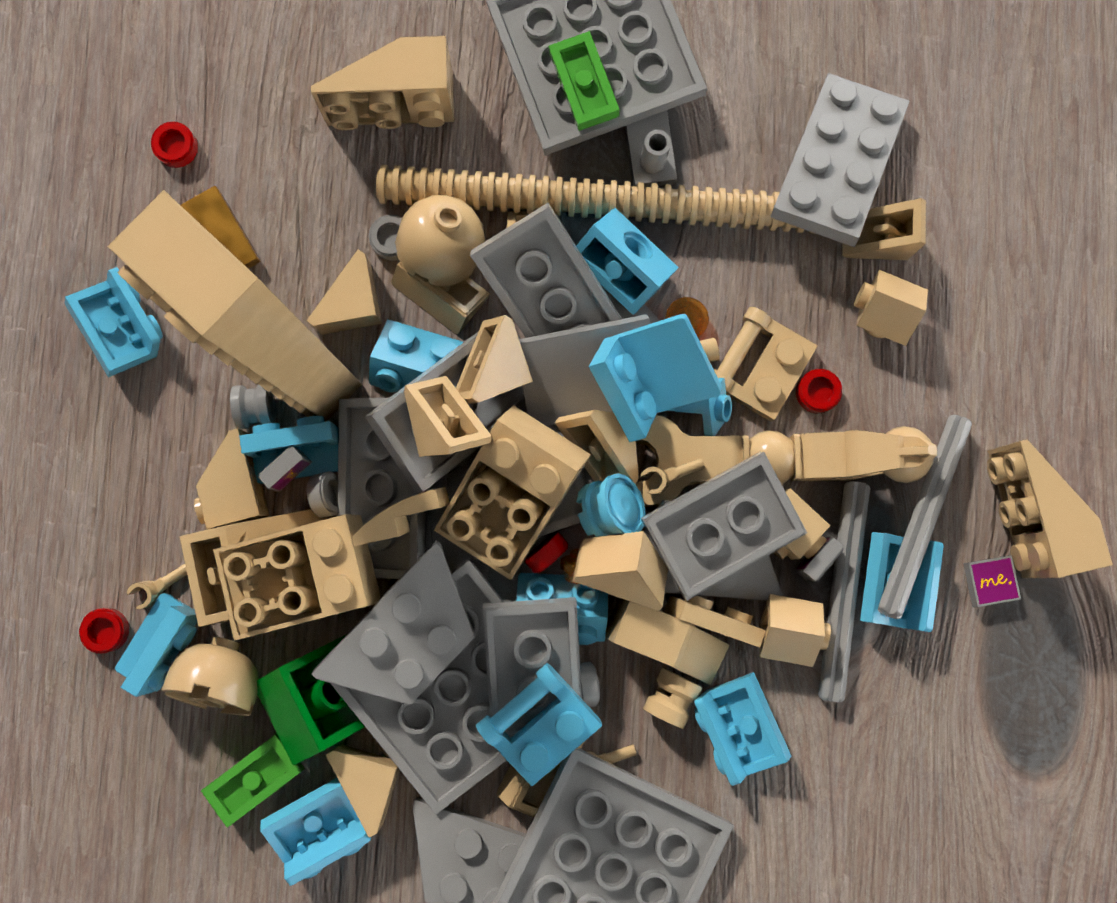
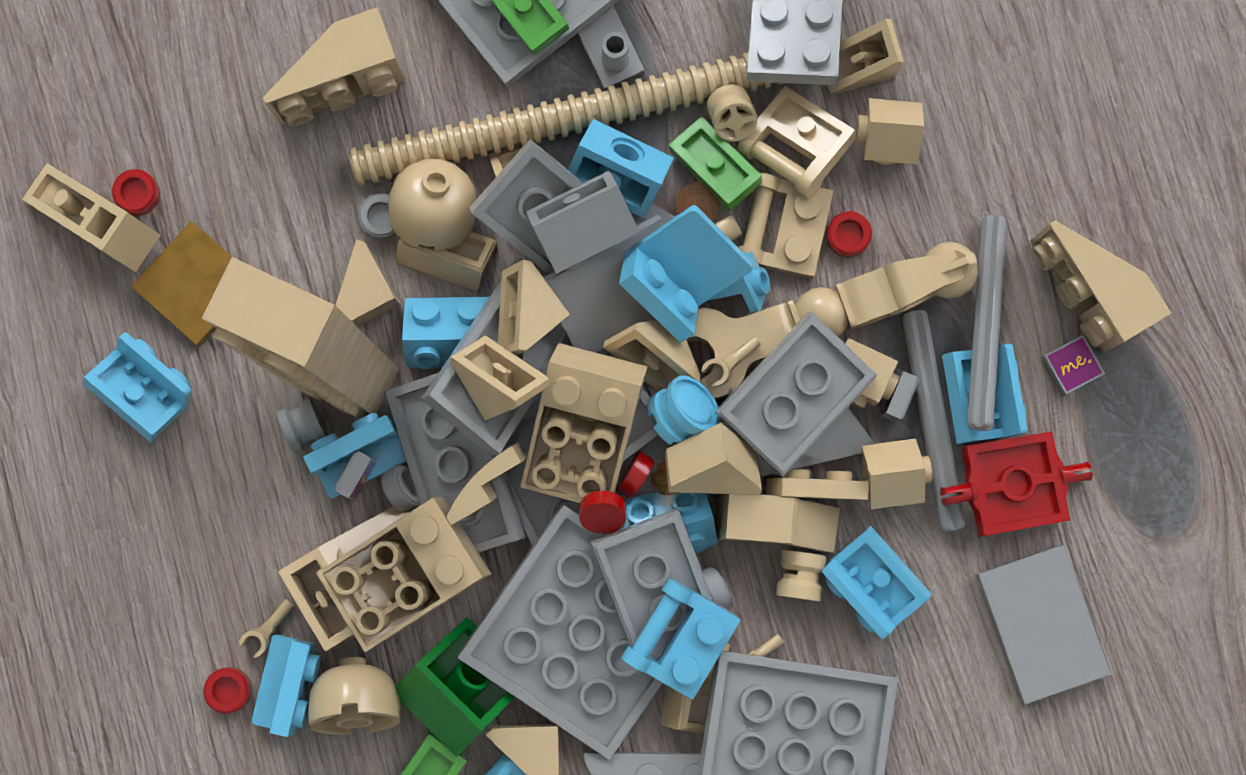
camera: 15 degrees left, 0 degrees up
tan slope [194,428,270,530] -> none
light grey wing [312,540,475,705] -> none
none -> tan slope [22,163,160,272]
none -> light grey brick [526,171,640,274]
none -> red tile [579,491,626,534]
none -> bright green plate [669,117,763,211]
none -> tan wheel [707,84,758,142]
none -> tan plate [737,86,857,198]
none -> red plate [940,431,1093,537]
none -> light grey tile [976,545,1111,704]

